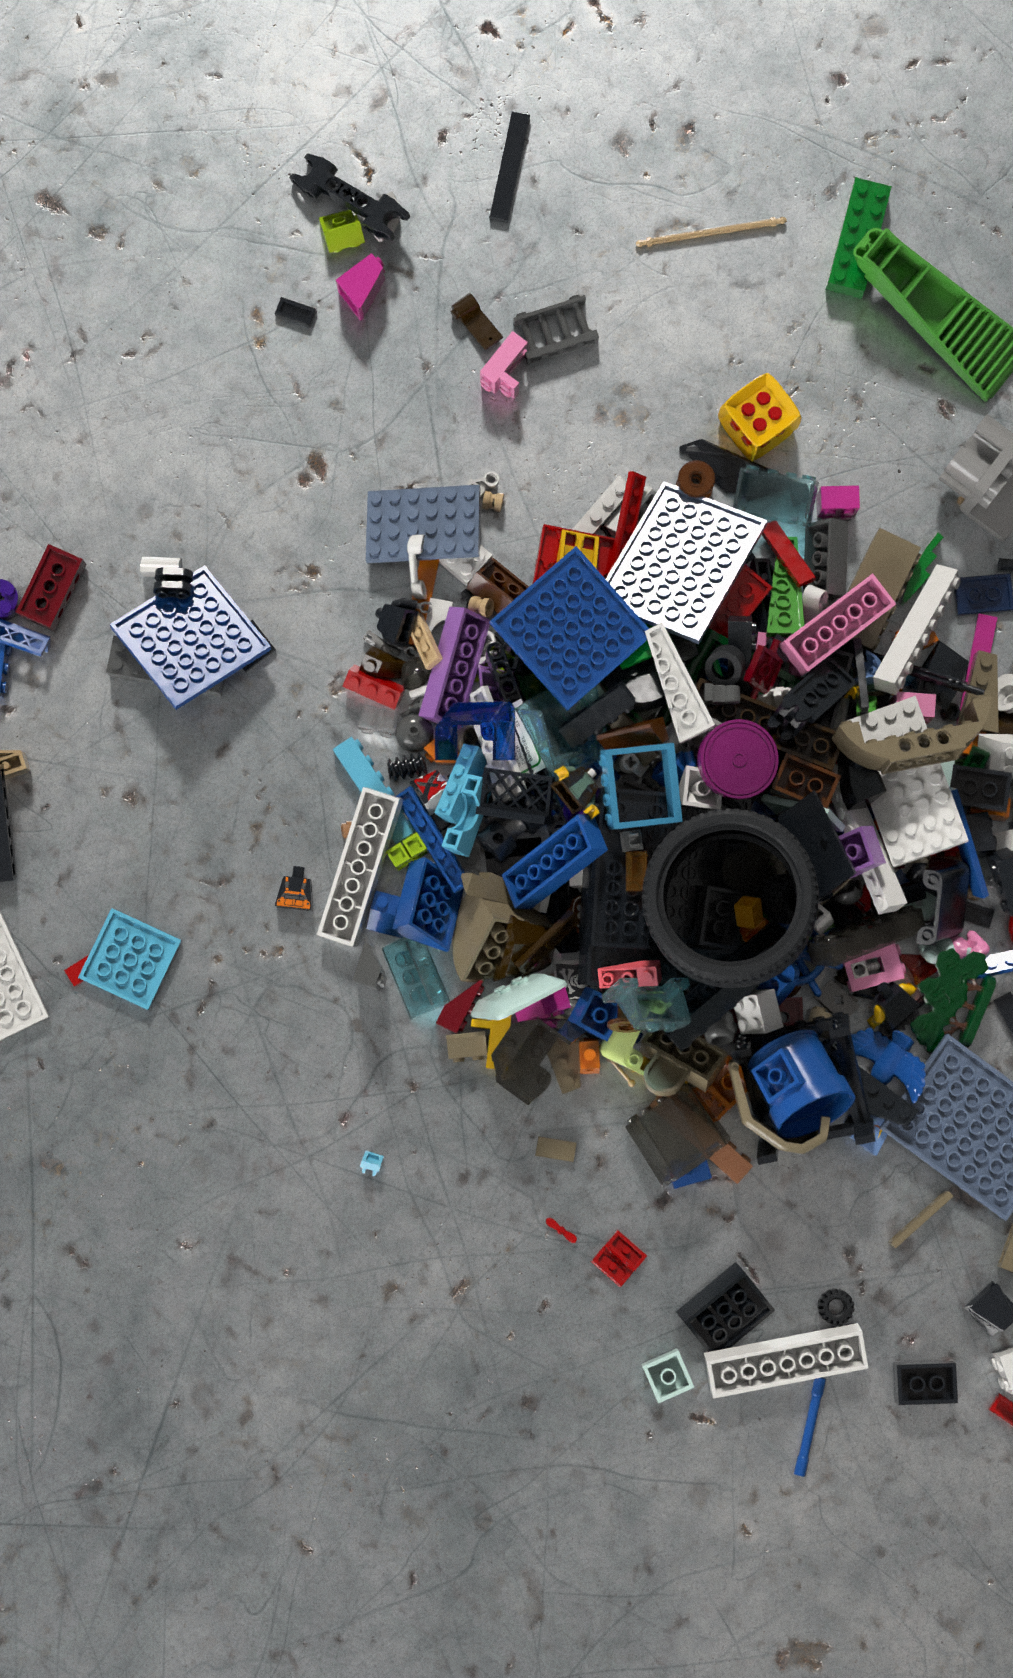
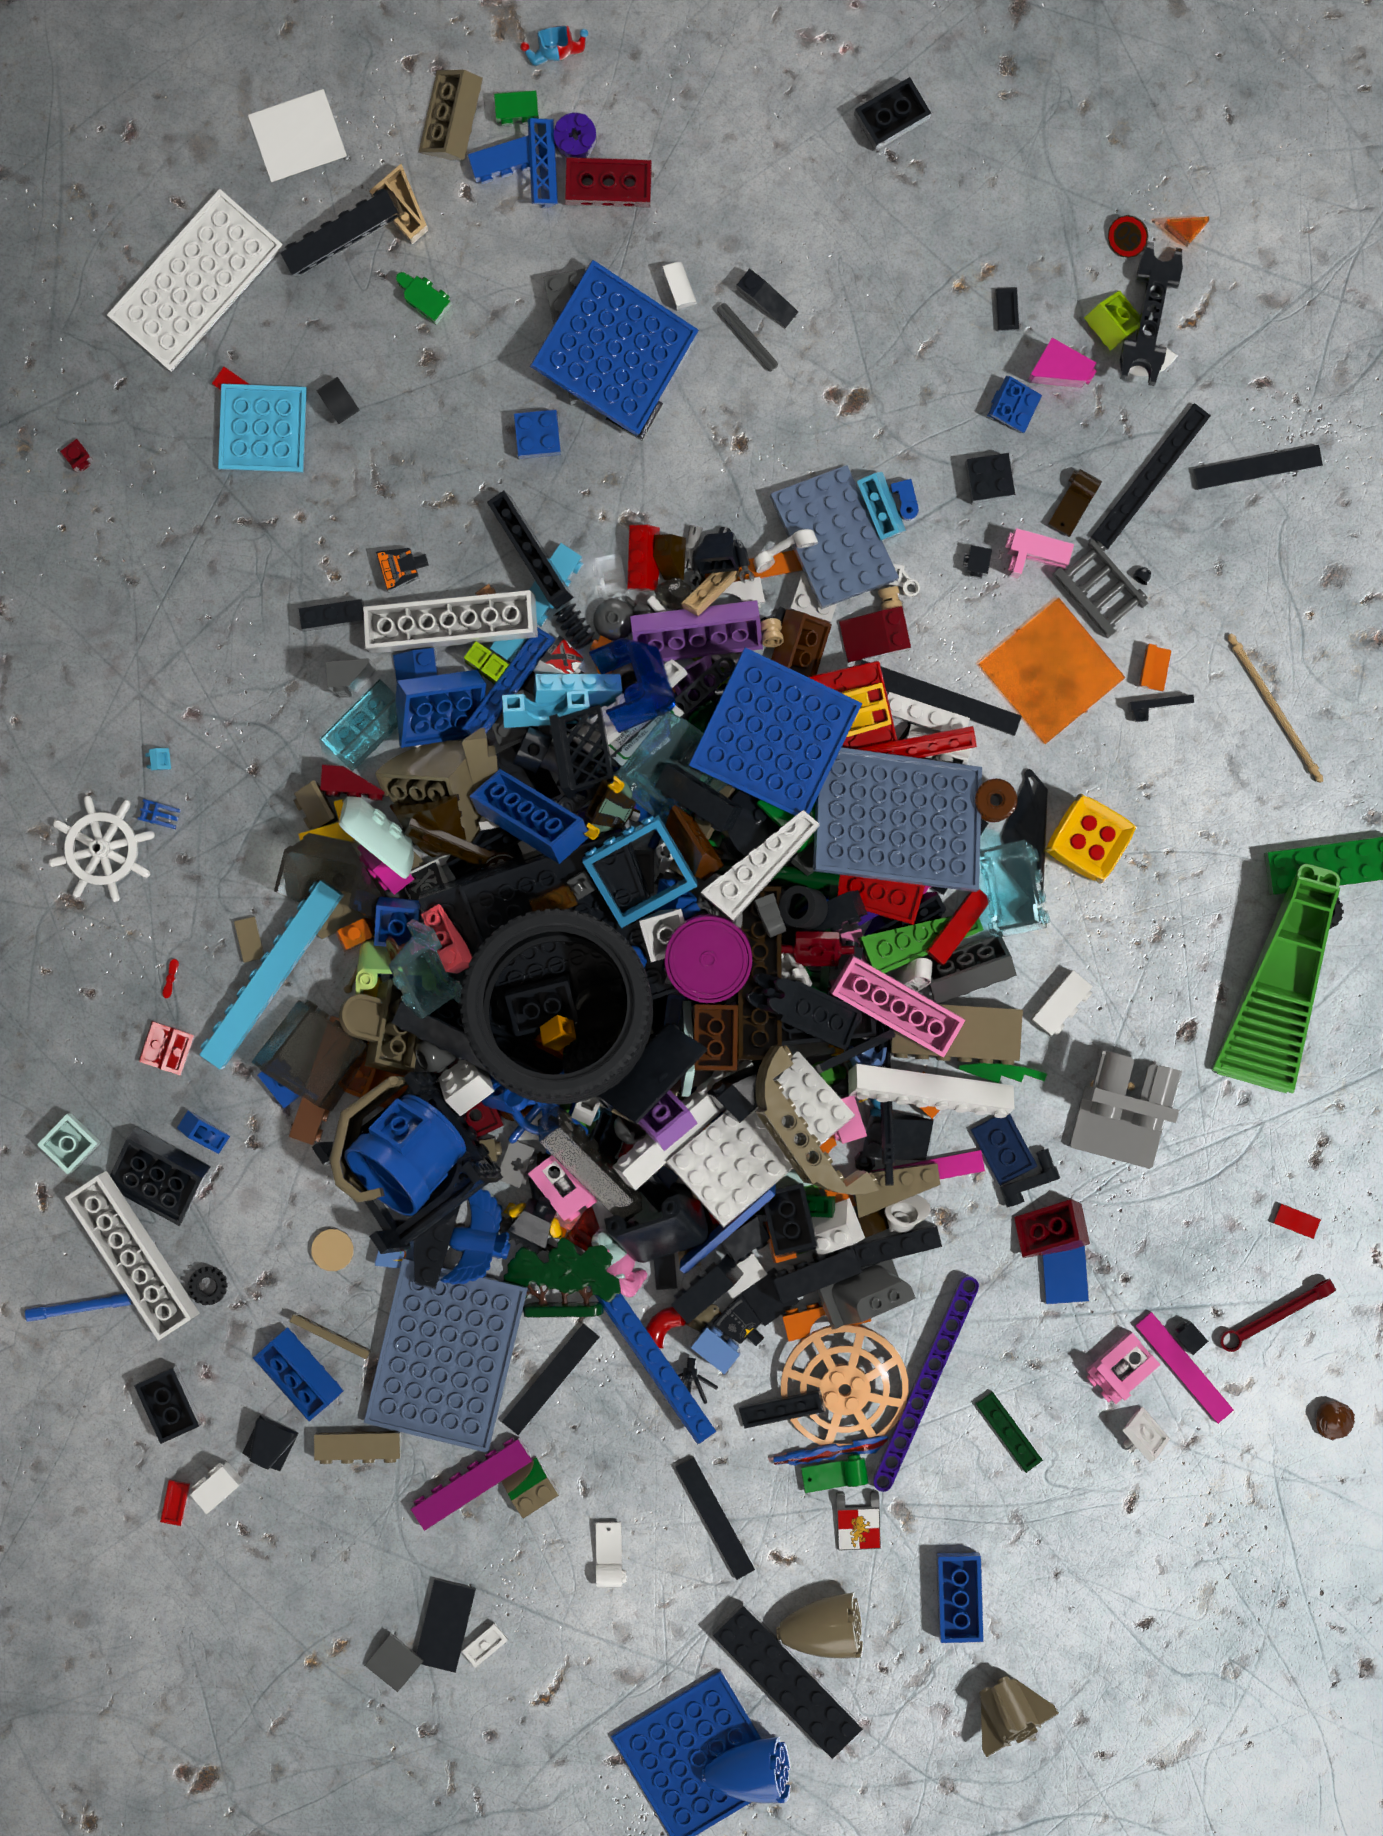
camera: 65 degrees right, 5 degrees up
black brick [153,567,193,599] -> none
dark pink brick [816,485,860,520] -> none
none -> white piece [48,796,155,902]
none -> dark red bracket [60,439,93,472]
none -> blue arm [137,799,181,830]
none -> blue arch [177,1110,230,1154]
none -> medium azure brick [200,880,344,1070]
none -> blue slope [253,1327,344,1422]
none -> black brick [298,599,365,632]
none -> tan tile [311,1229,354,1271]
none -> black piece [316,377,360,424]
none -> green hinge [396,272,452,325]
none -> black brick [487,490,574,609]
none -> blue brick [514,410,561,459]
none -> dark grey axle [717,302,778,372]
none -> black slope [736,268,799,329]
none -> dark red slope [839,606,911,663]
none -> black brick [854,77,931,151]
none -> medium azure brick [857,472,906,540]
none -> black tile [860,660,1022,736]
none -> blue leg [890,479,919,521]
none -> black brick [963,545,992,579]
none -> black brick [965,453,1015,504]
none -> clear orange piece [978,598,1125,744]
none -> blue plate [987,376,1042,433]
none -> white brick [1031,970,1093,1036]
none -> black tile [1091,403,1211,550]
none -> piece [1108,215,1149,258]
none -> black hinge [1128,694,1194,722]
none -> black hinge [1133,567,1151,585]
none -> orange panel [1139,644,1171,691]
none -> clear orange slope [1164,216,1209,247]

